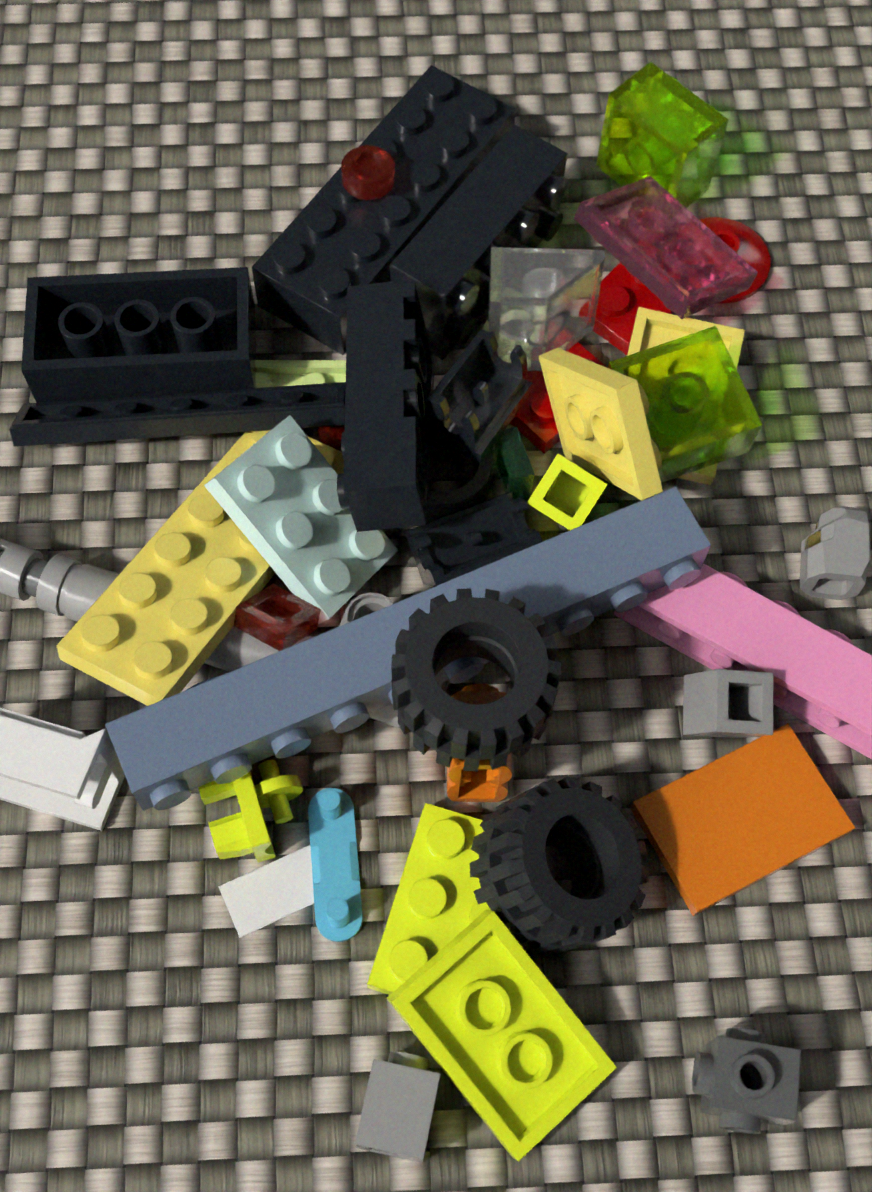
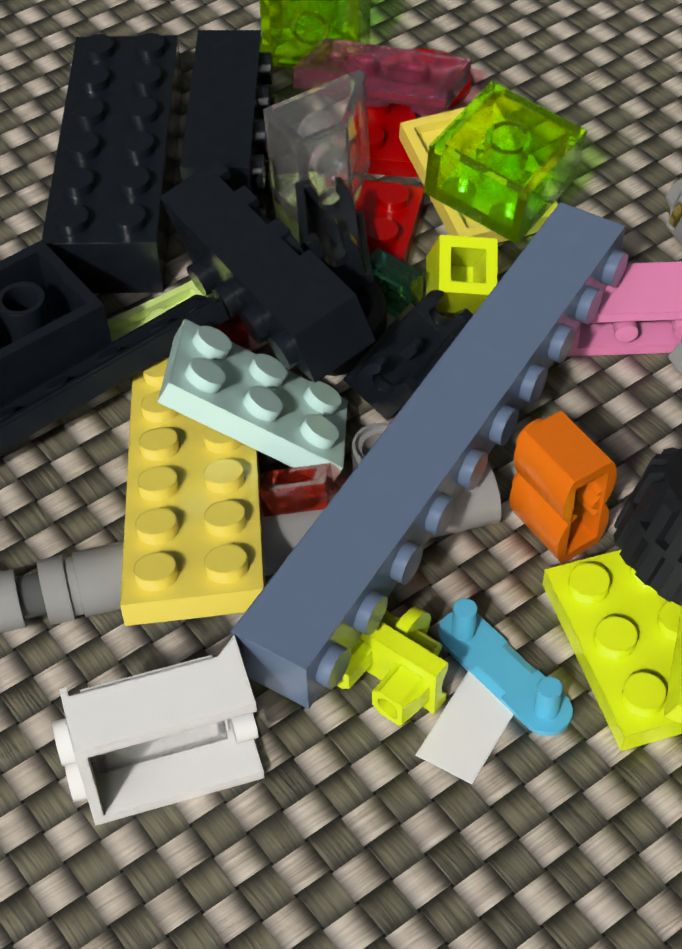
camera: 30 degrees left, 15 degrees down
clear red tile [341,145,395,200] -> none
black tyre [391,588,561,771] -> none
light yellow plate [538,348,663,501] -> none

